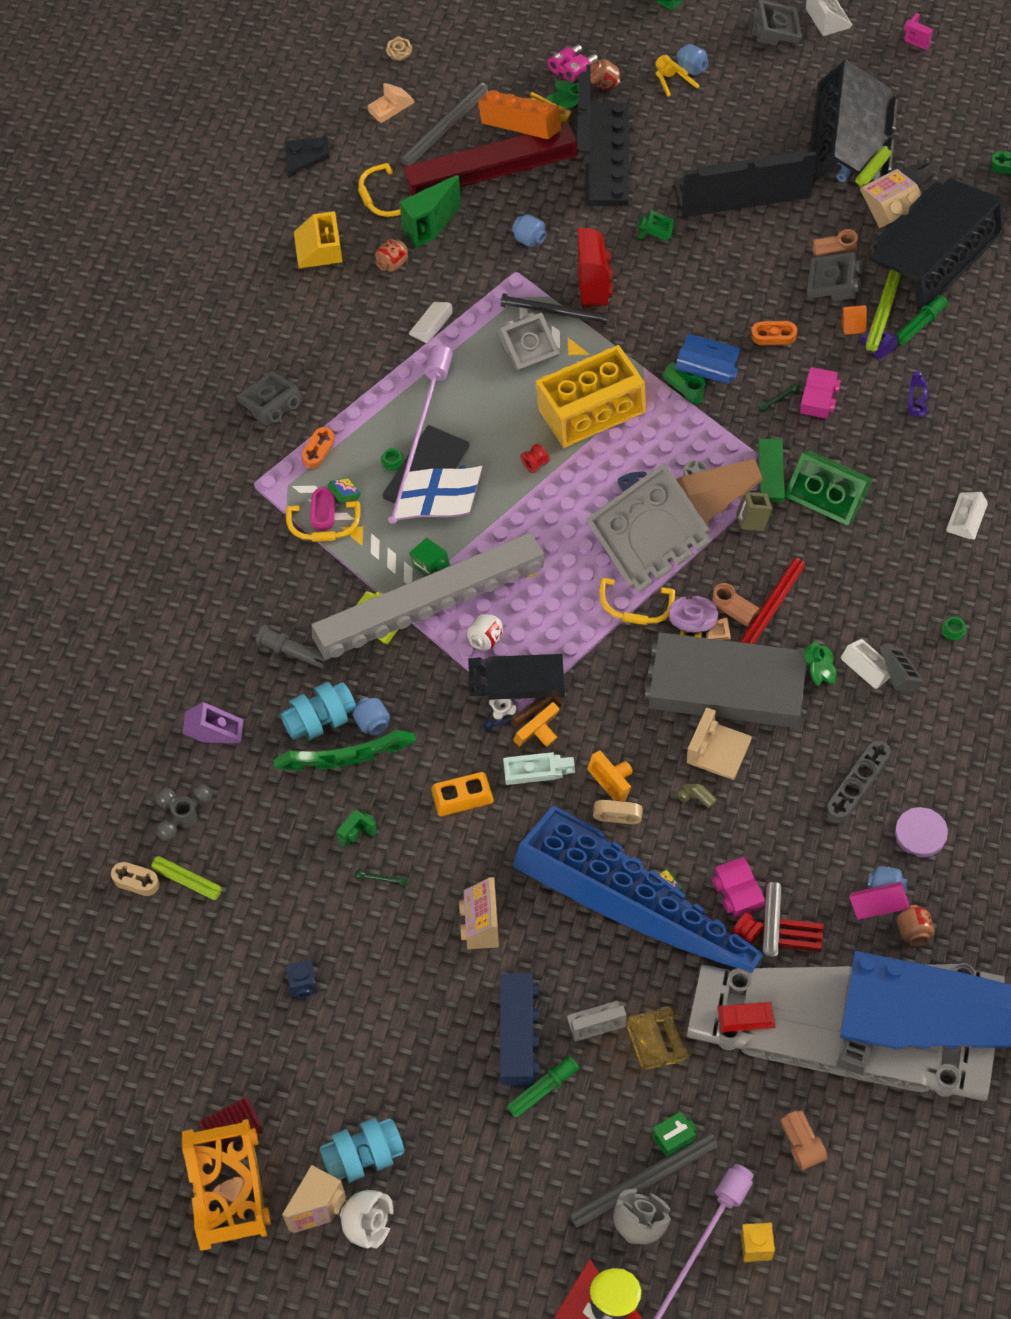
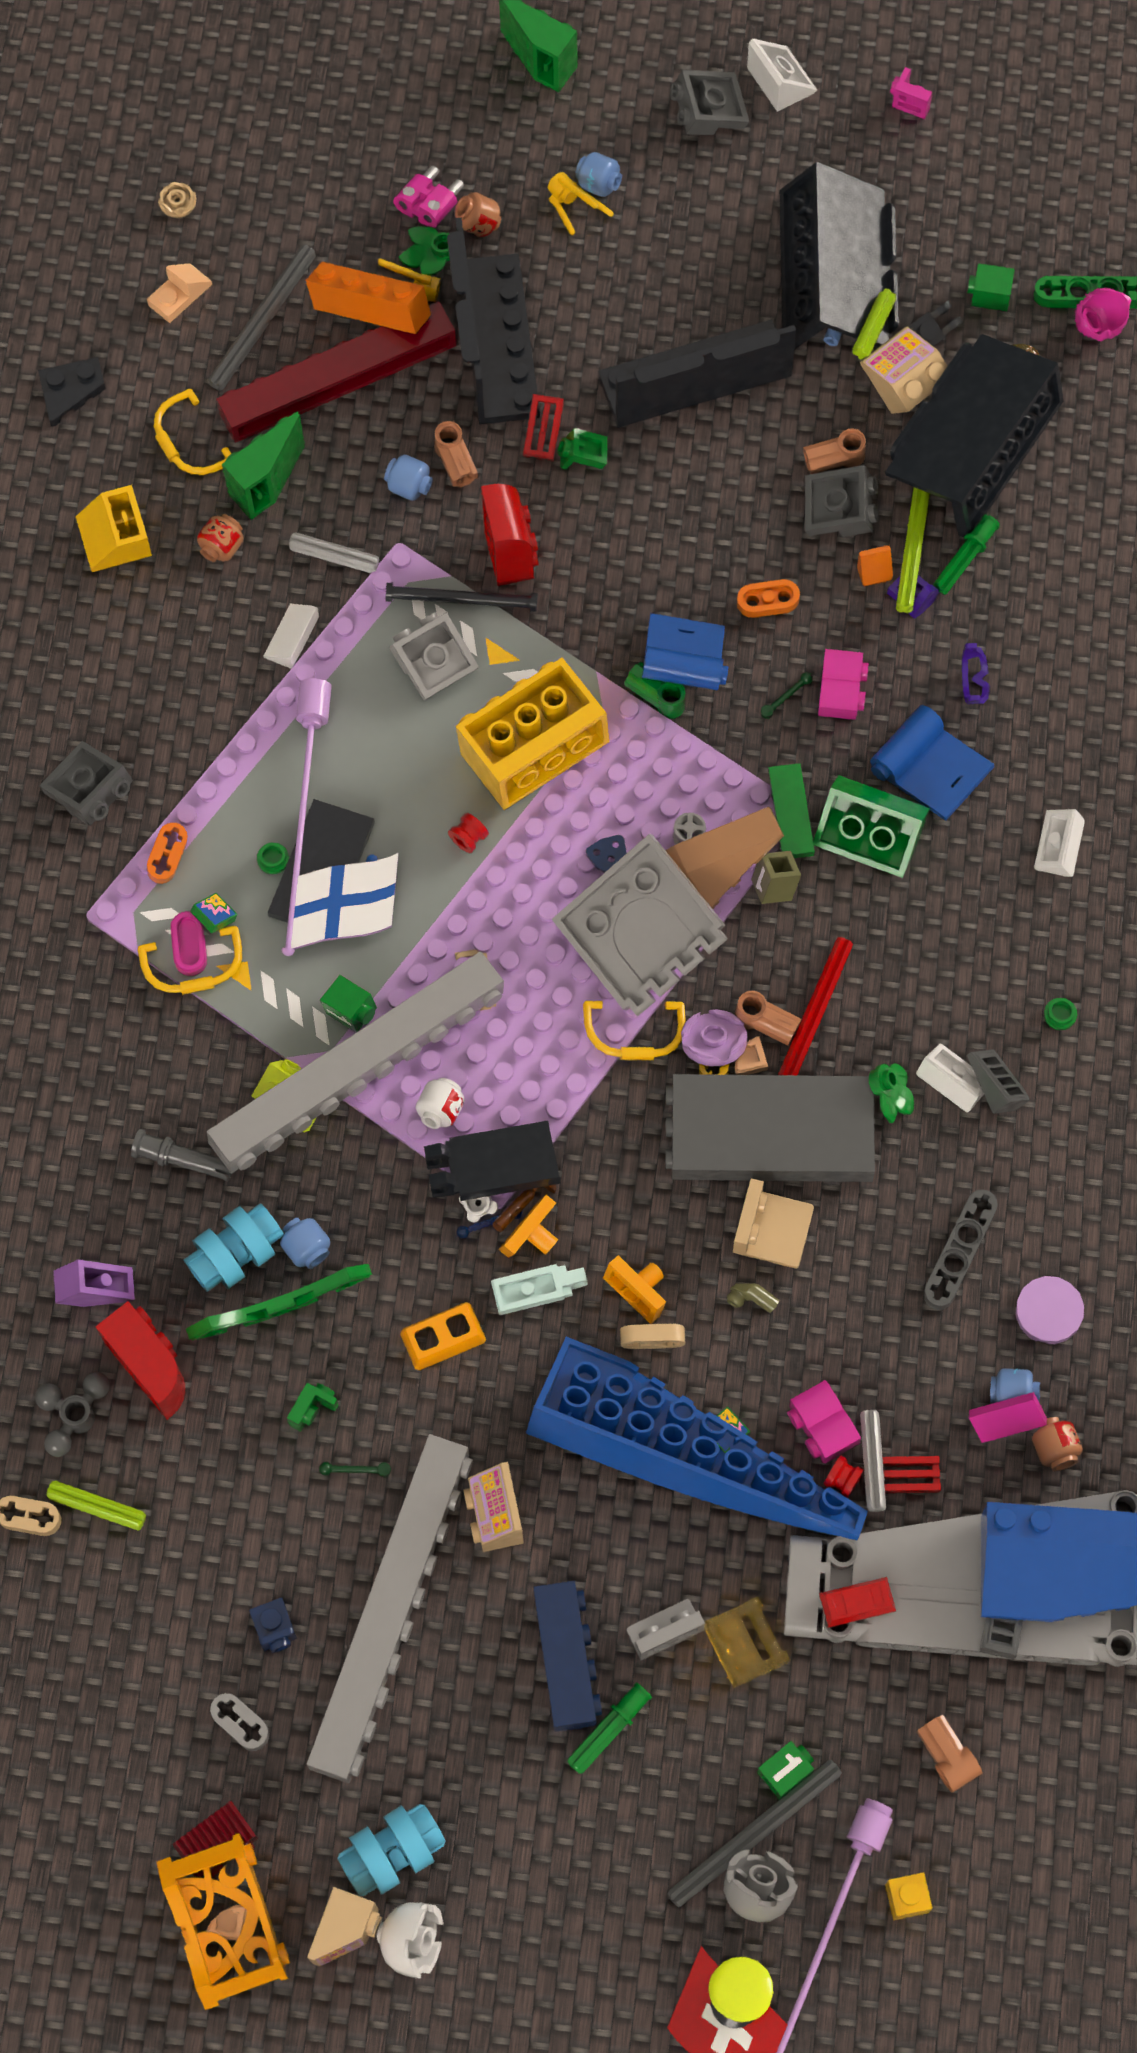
camera: 10 degrees left, 10 degrees up
none -> red brick [95,1301,185,1420]
none -> light grey beam [210,1693,269,1751]
none -> light grey axle [289,532,379,573]
none -> light grey brick [306,1434,473,1783]
none -> nougat piece [434,421,478,488]
none -> red tile [523,394,564,462]
none -> blue door [870,705,994,821]
none -> green brick [967,263,1014,311]

